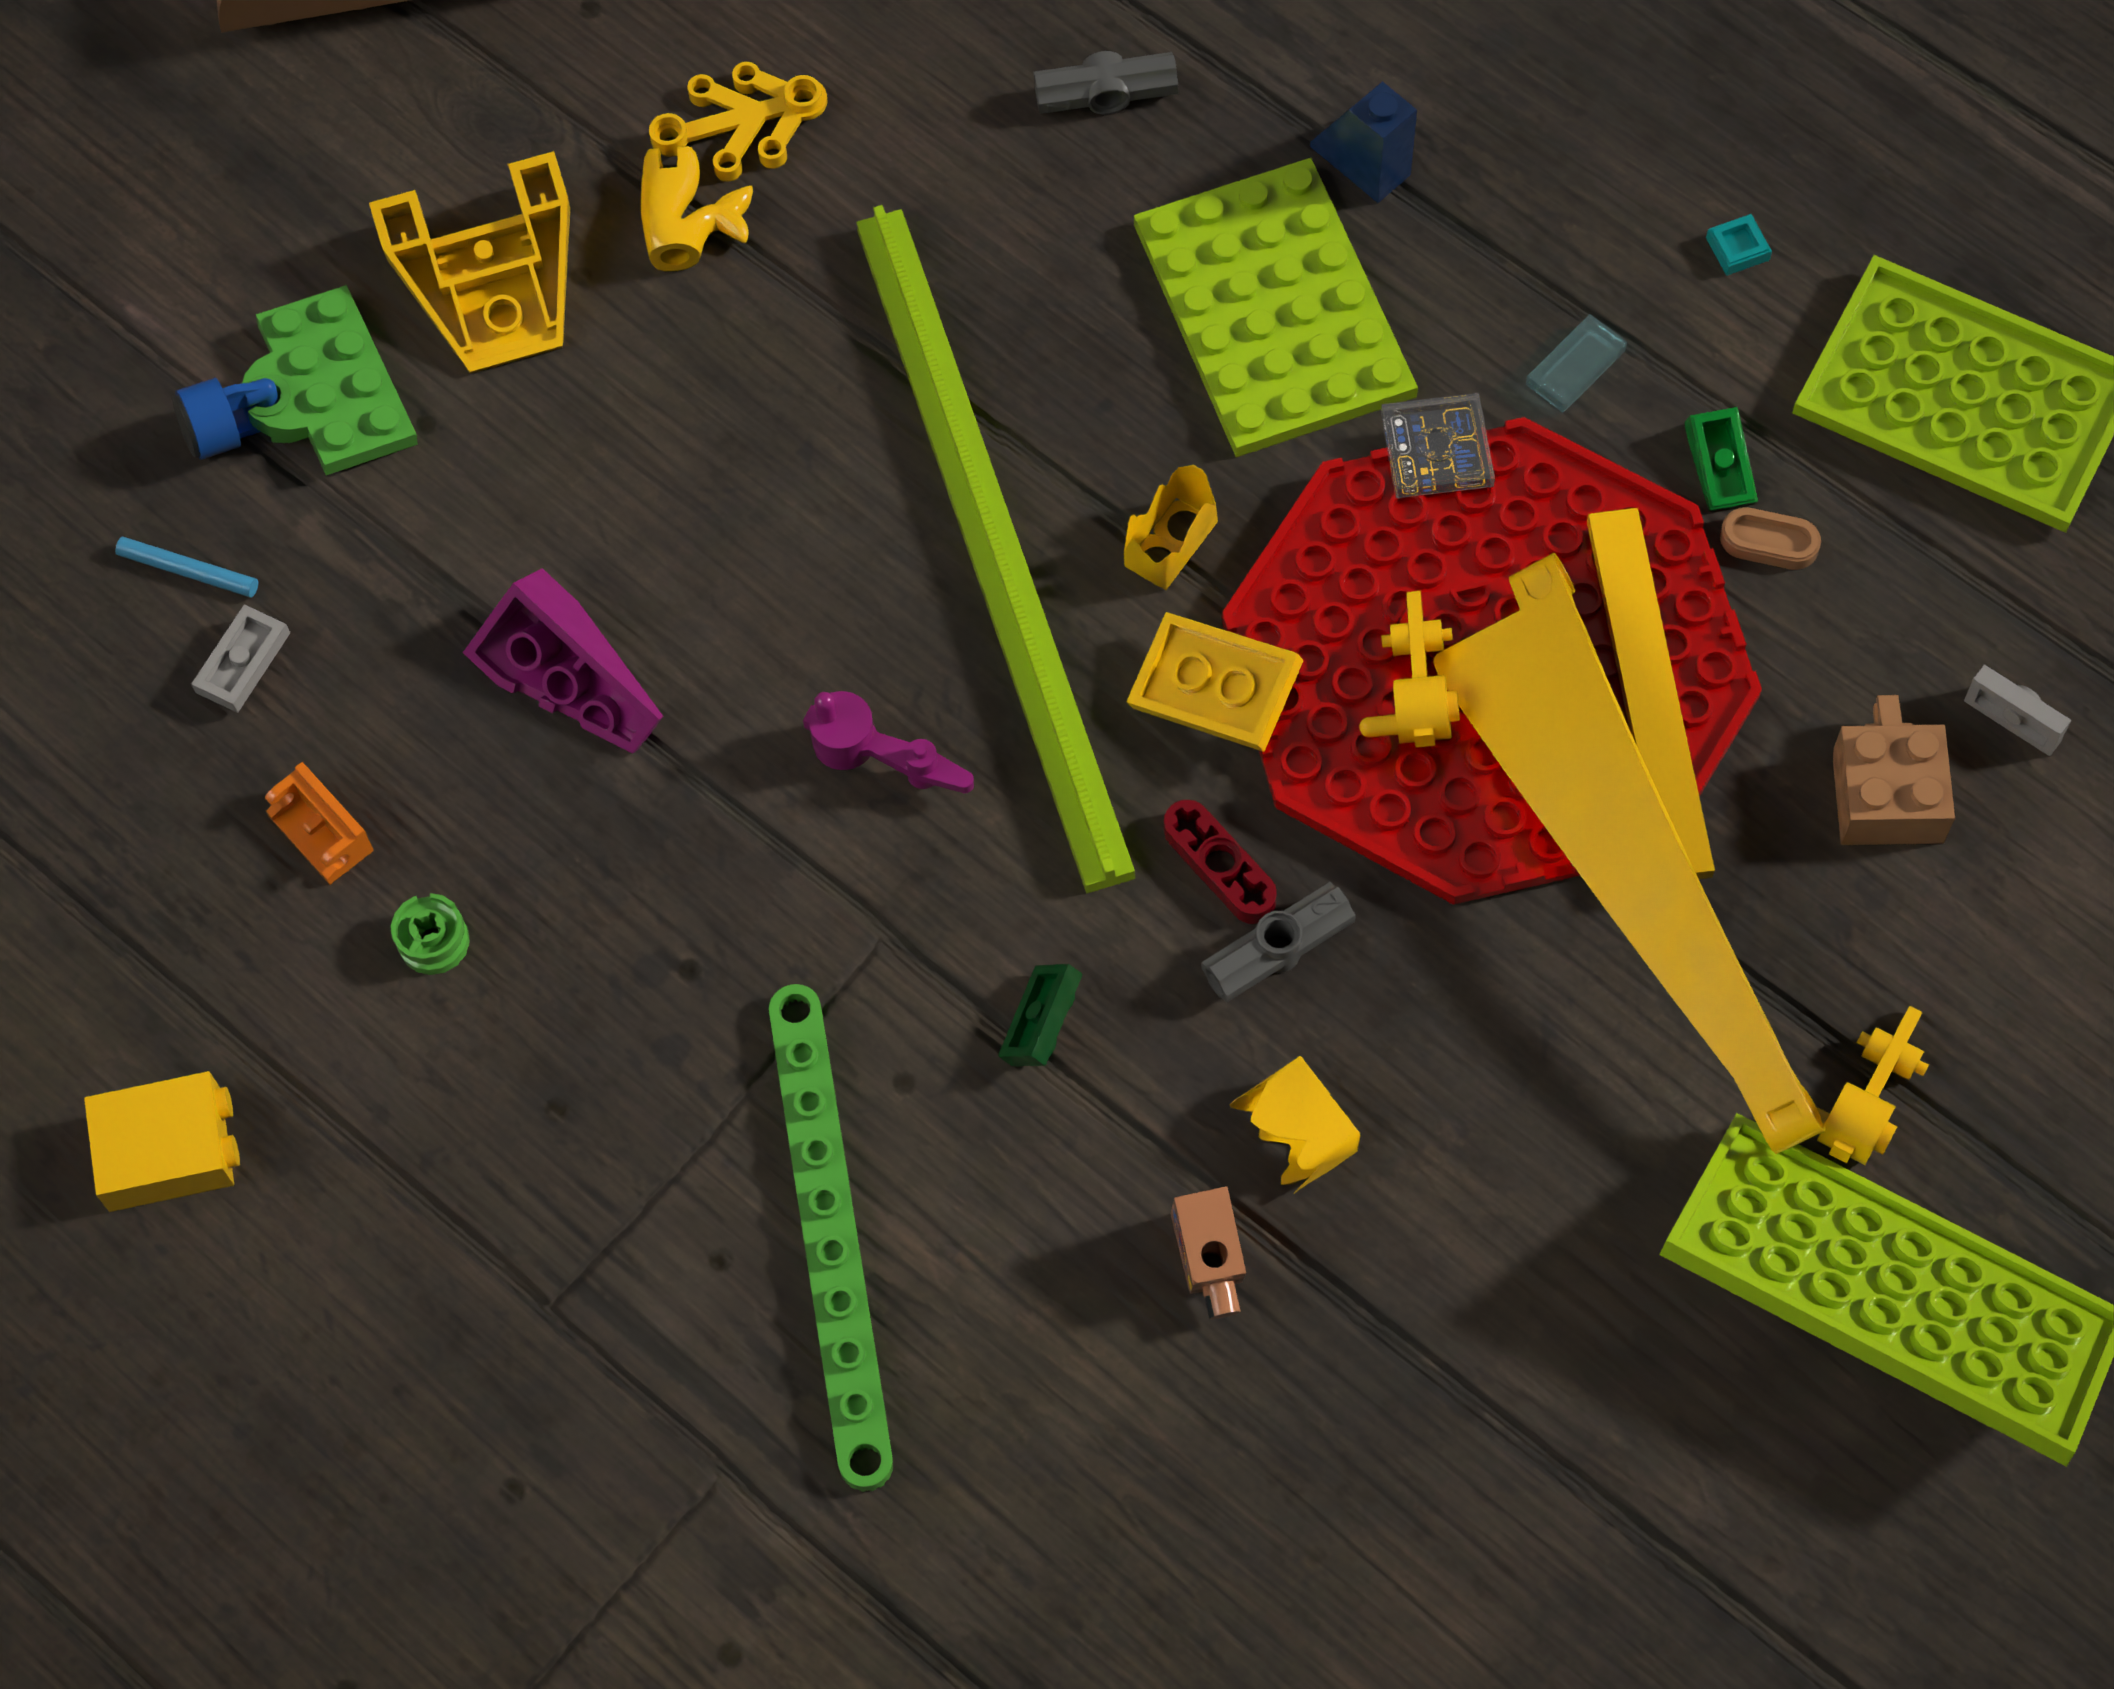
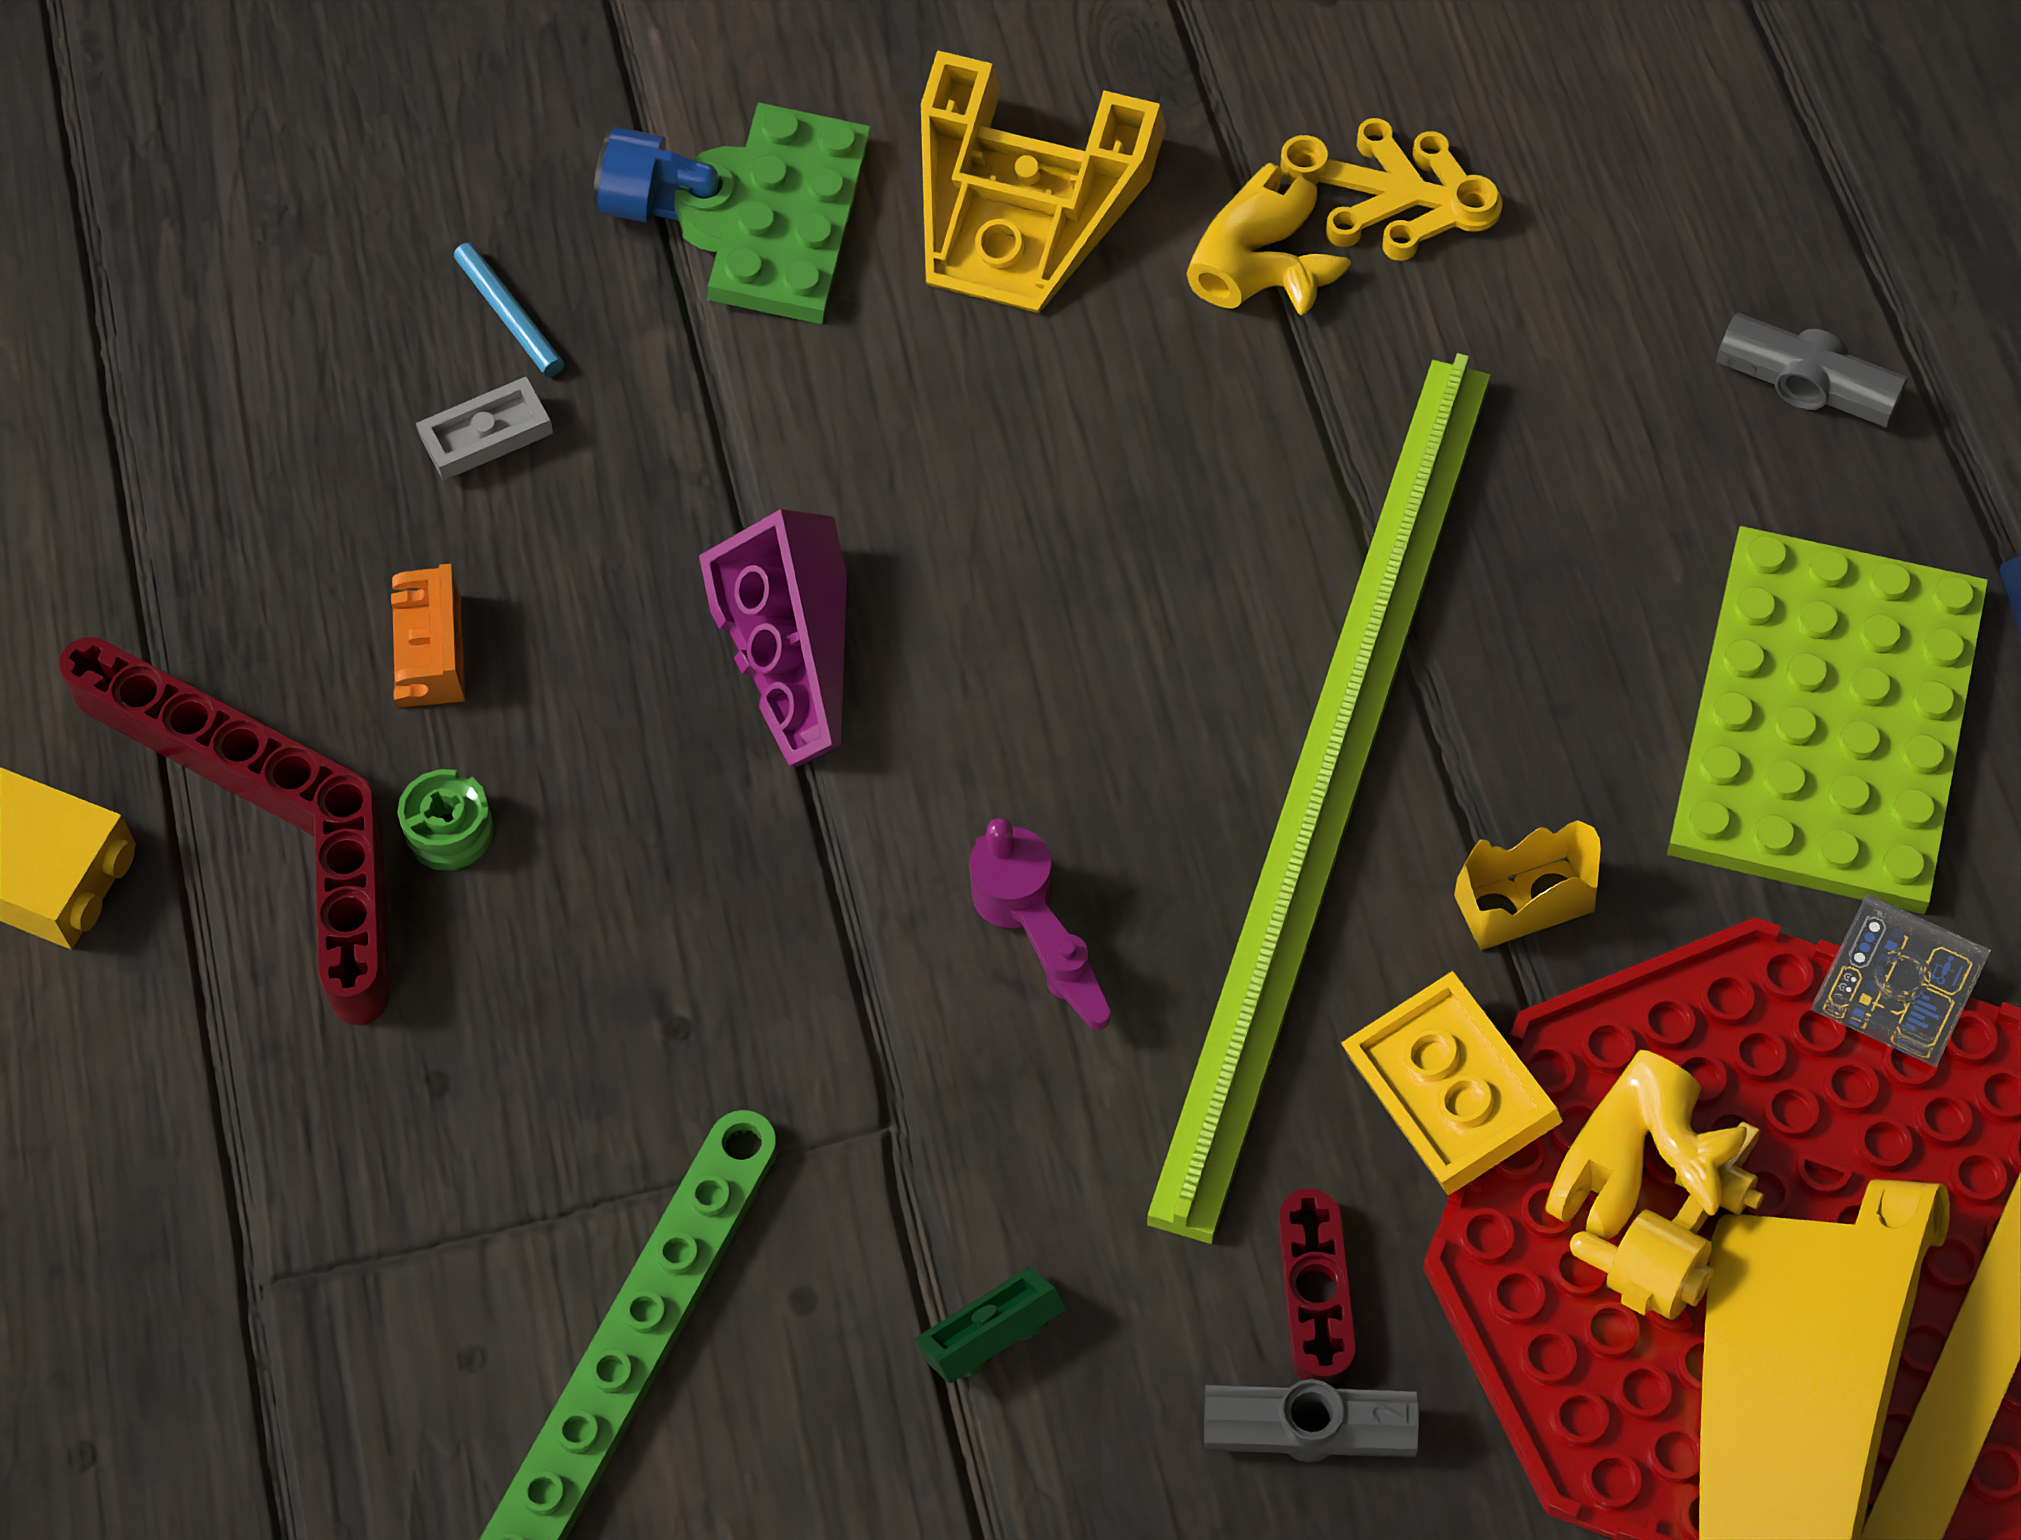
camera: 35 degrees right, 5 degrees down
none -> dark red beam [58,637,389,1025]
none -> yellow piece [1545,1050,1747,1241]

